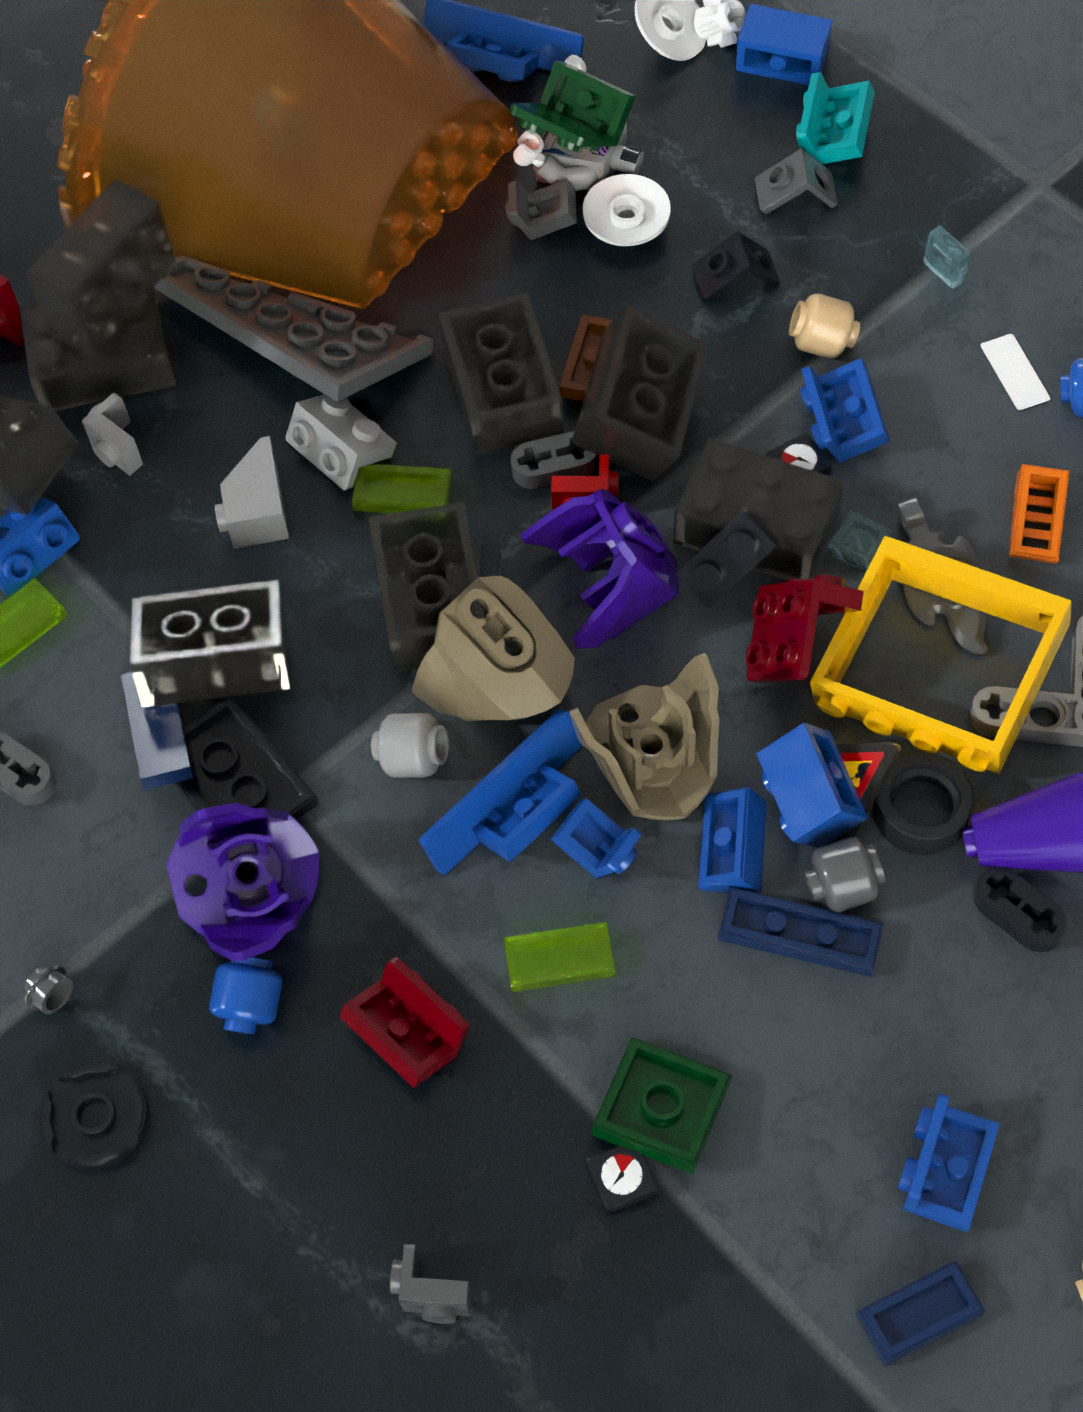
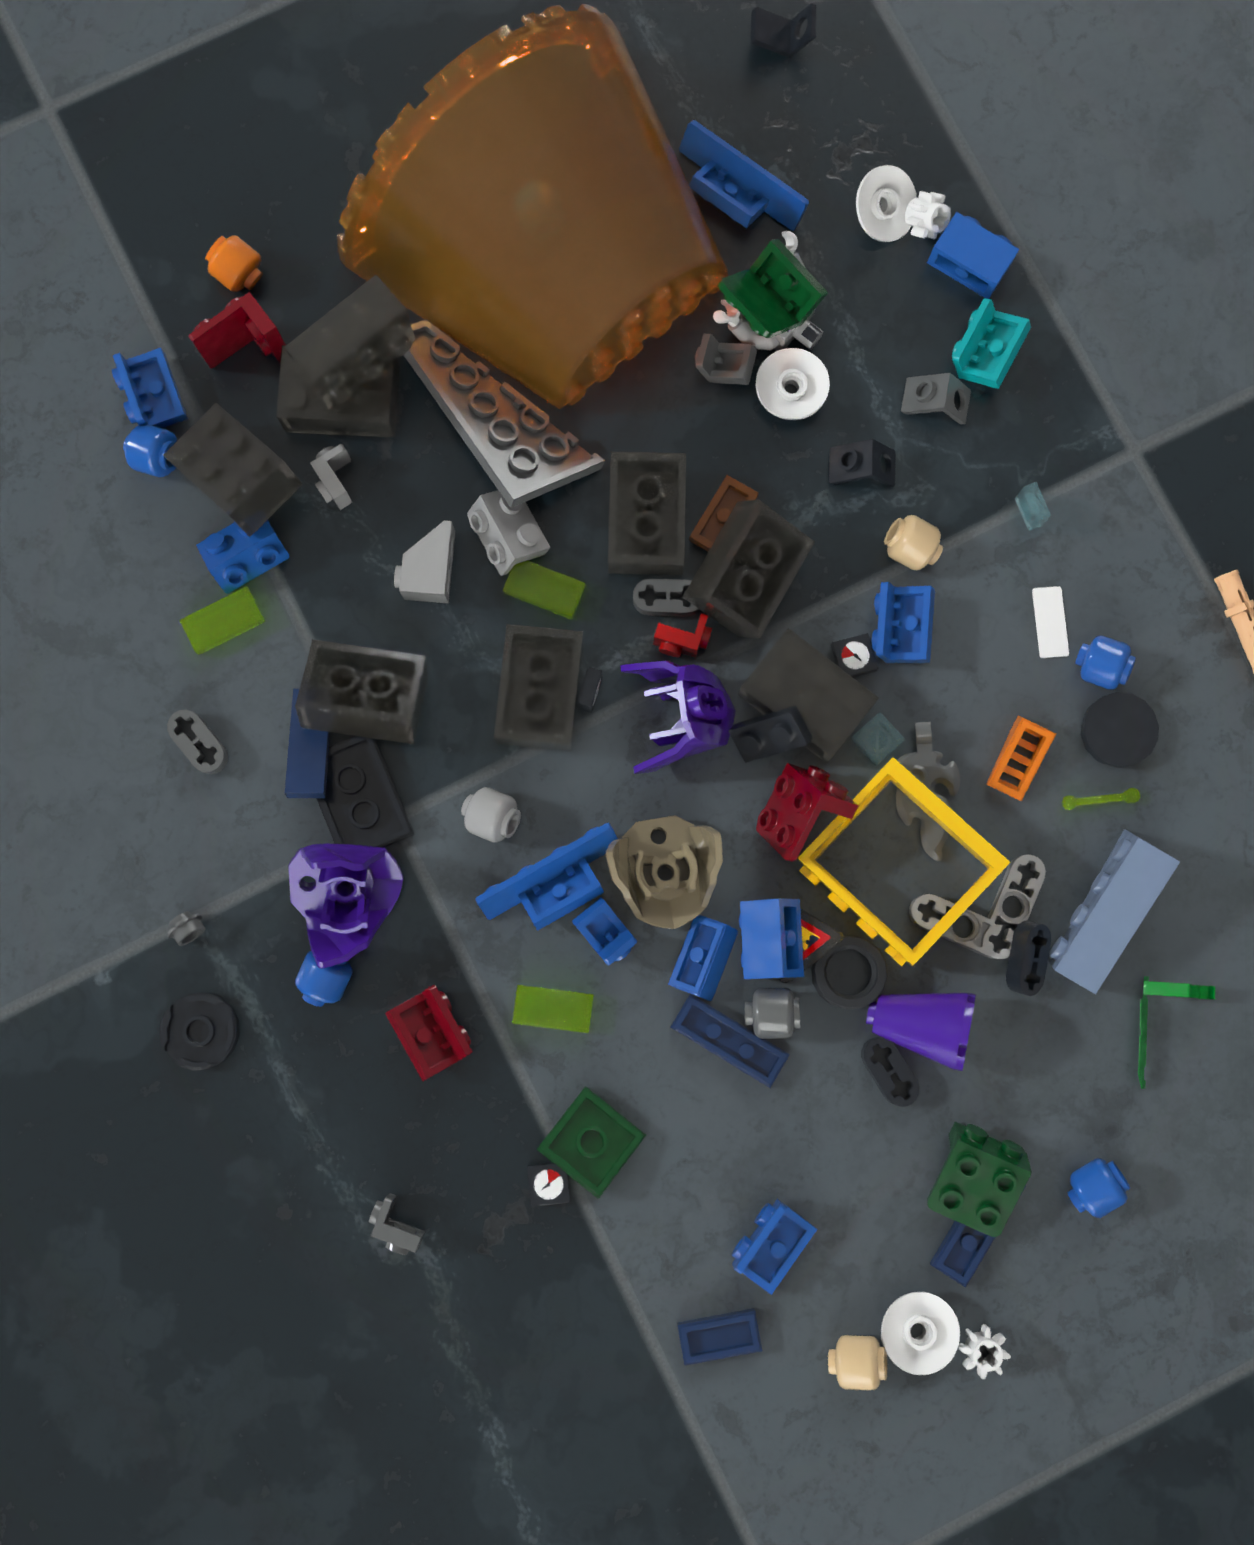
camera: 10 degrees right, 20 degrees up
dark tan piece [412,576,575,722] -> none

